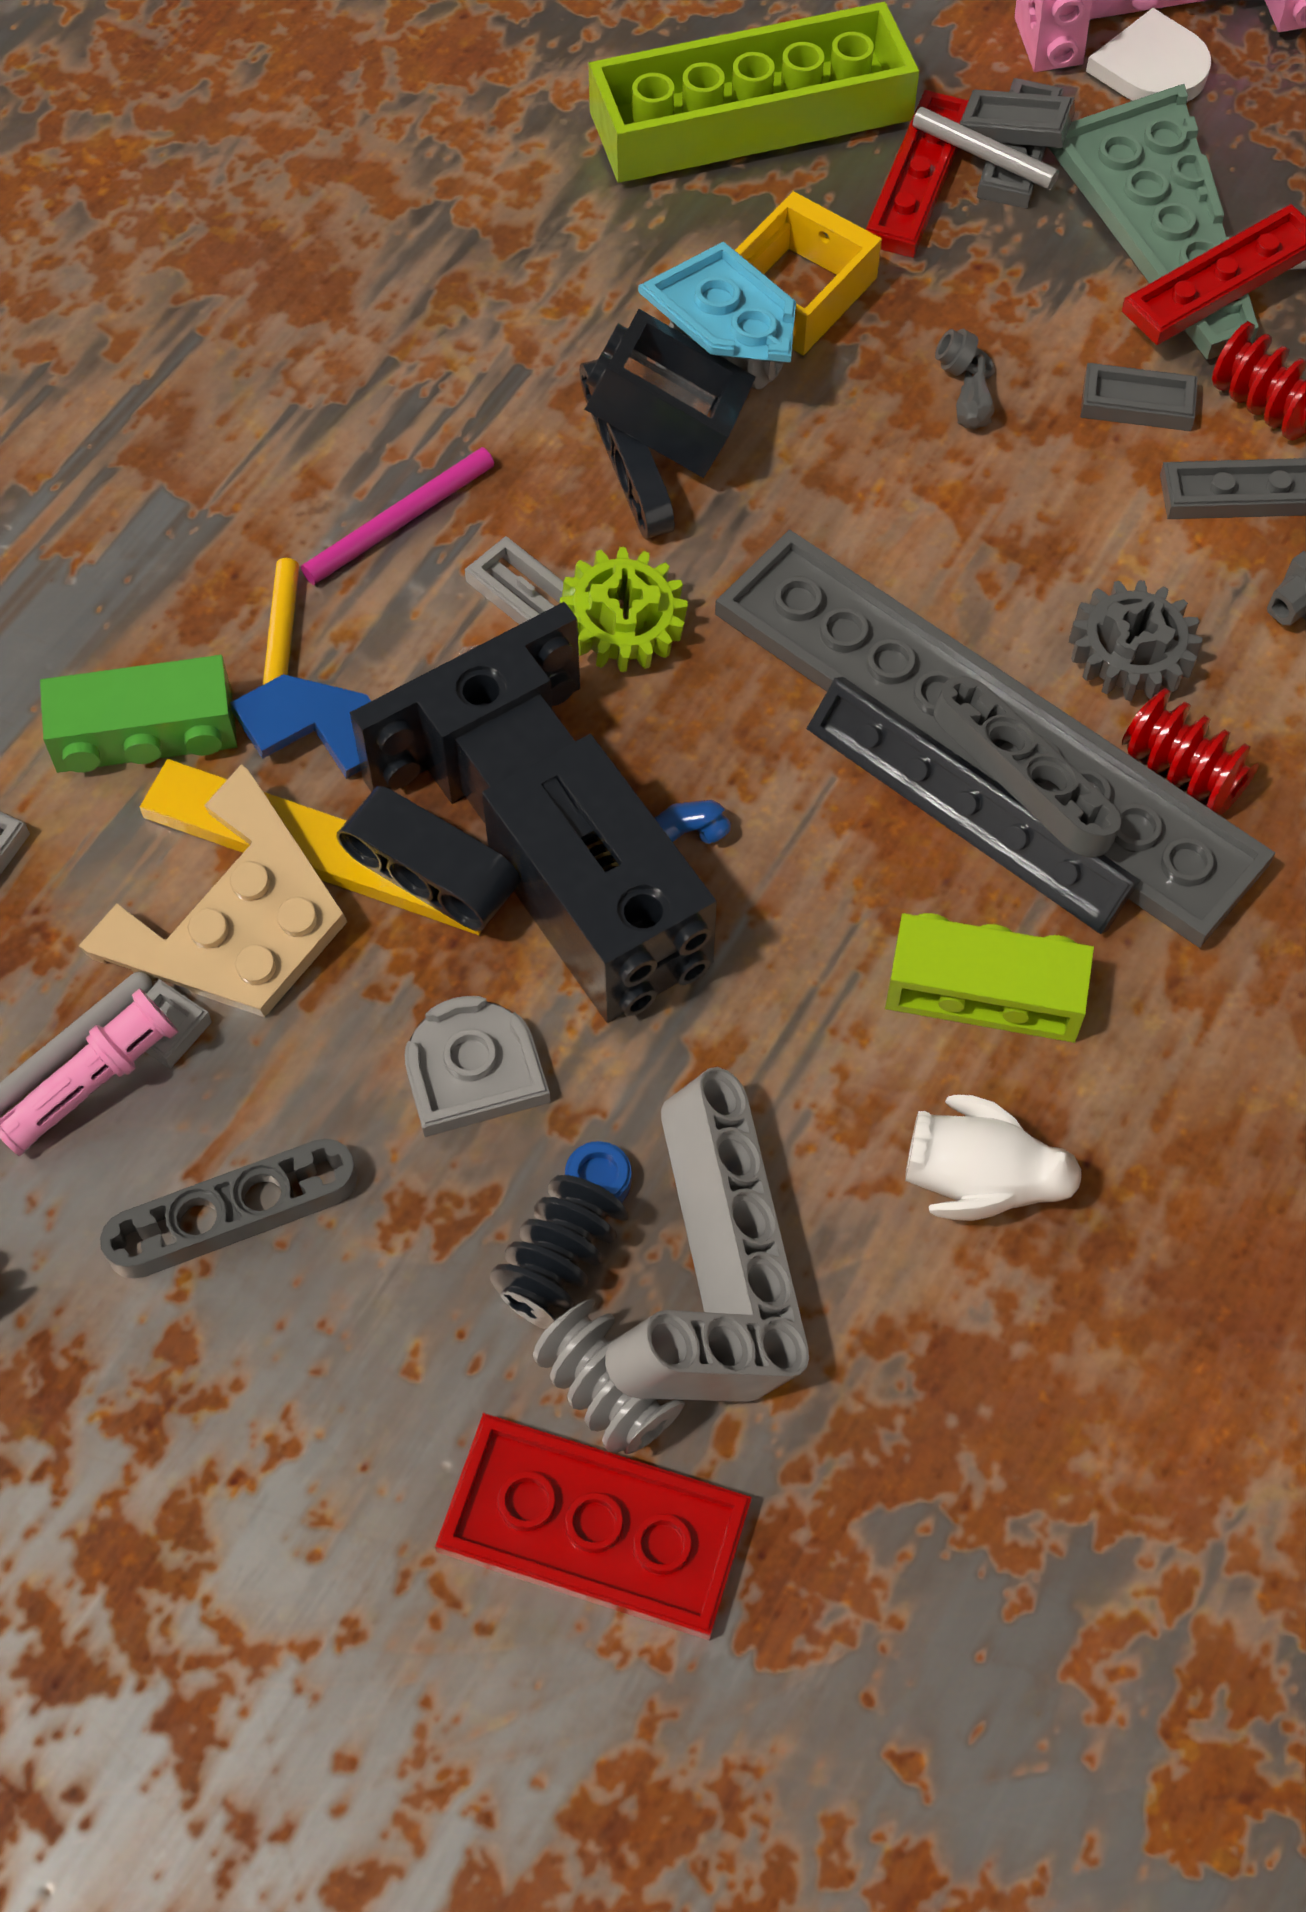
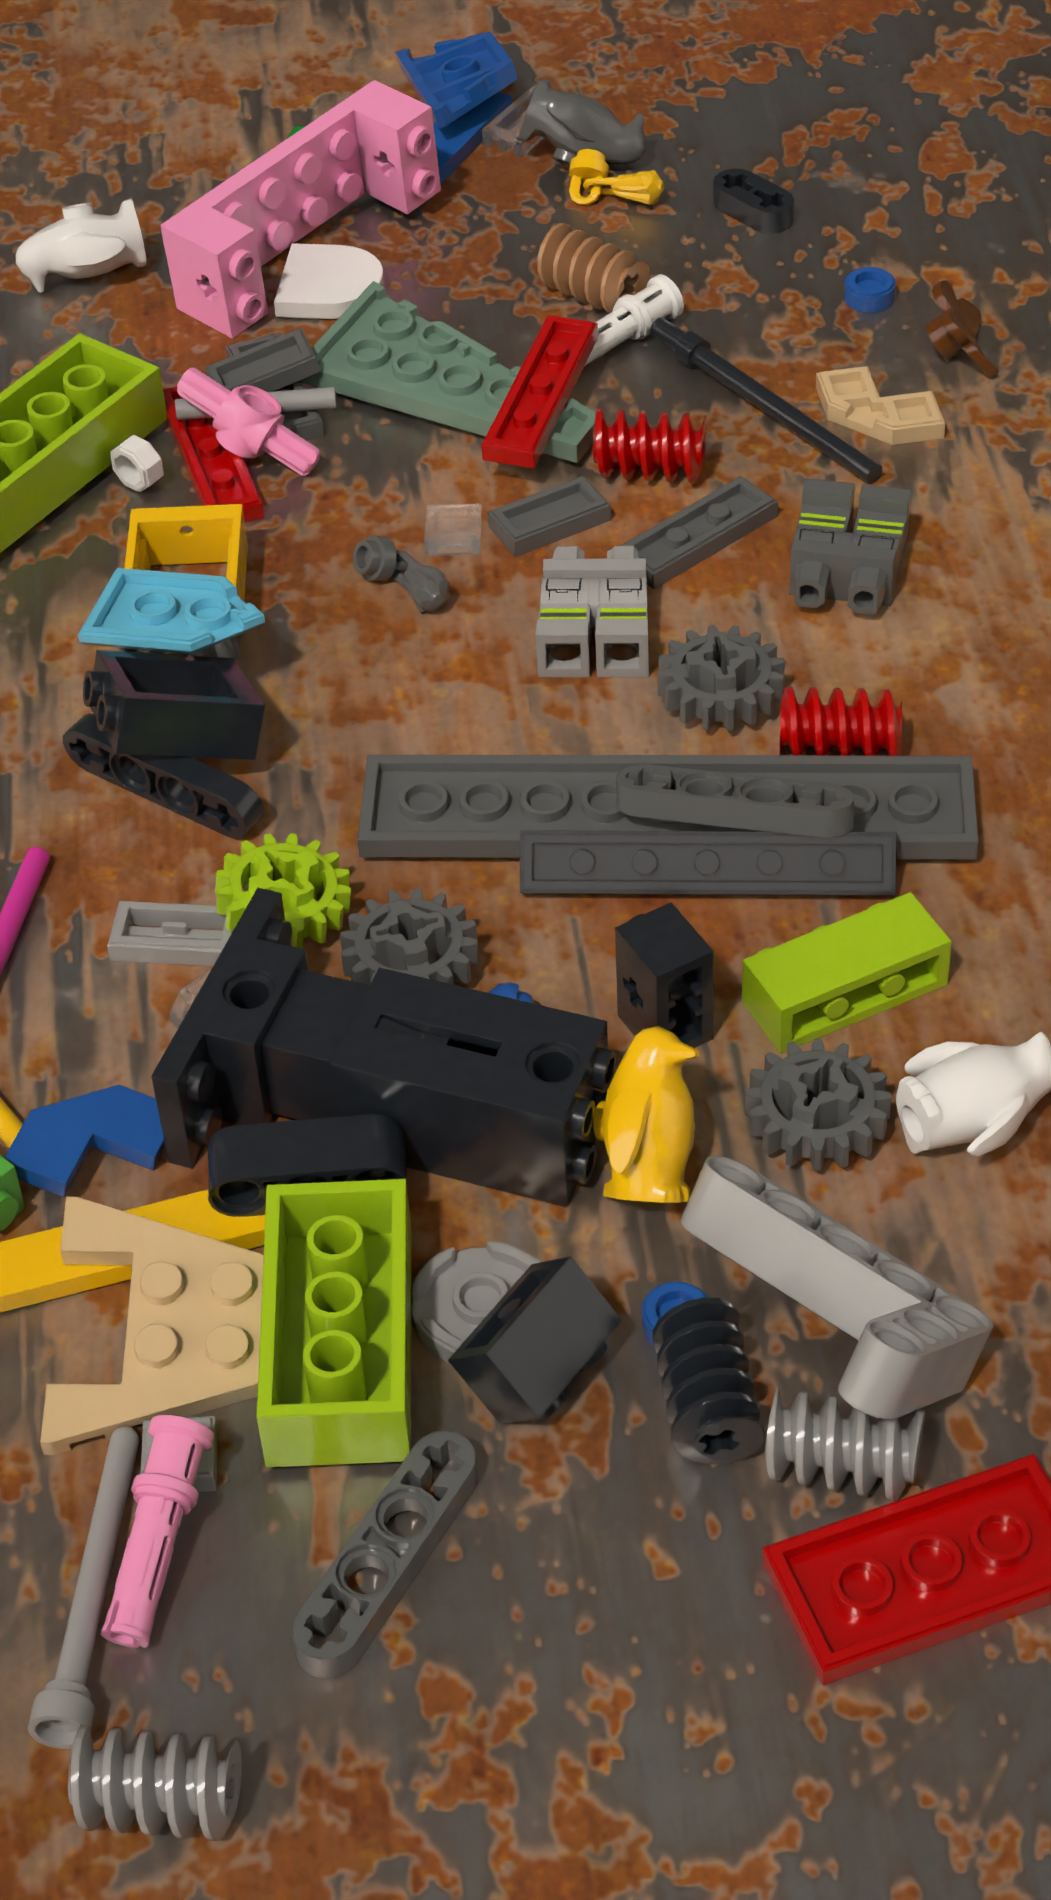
camera: 35 degrees left, 15 degrees down
none -> white tile [110,435,164,493]
none -> bright pink axle [177,367,320,476]
none -> lime brick [256,1179,412,1468]
none -> dark grey gear [340,888,479,985]
none -> clear tile [424,504,482,556]
none -> black brick [448,1256,622,1424]
none -> light grey hips [535,546,649,677]
none -> yellow animal [593,1026,699,1203]
none -> black brick [615,902,714,1048]
none -> dark grey gear [745,1039,891,1171]

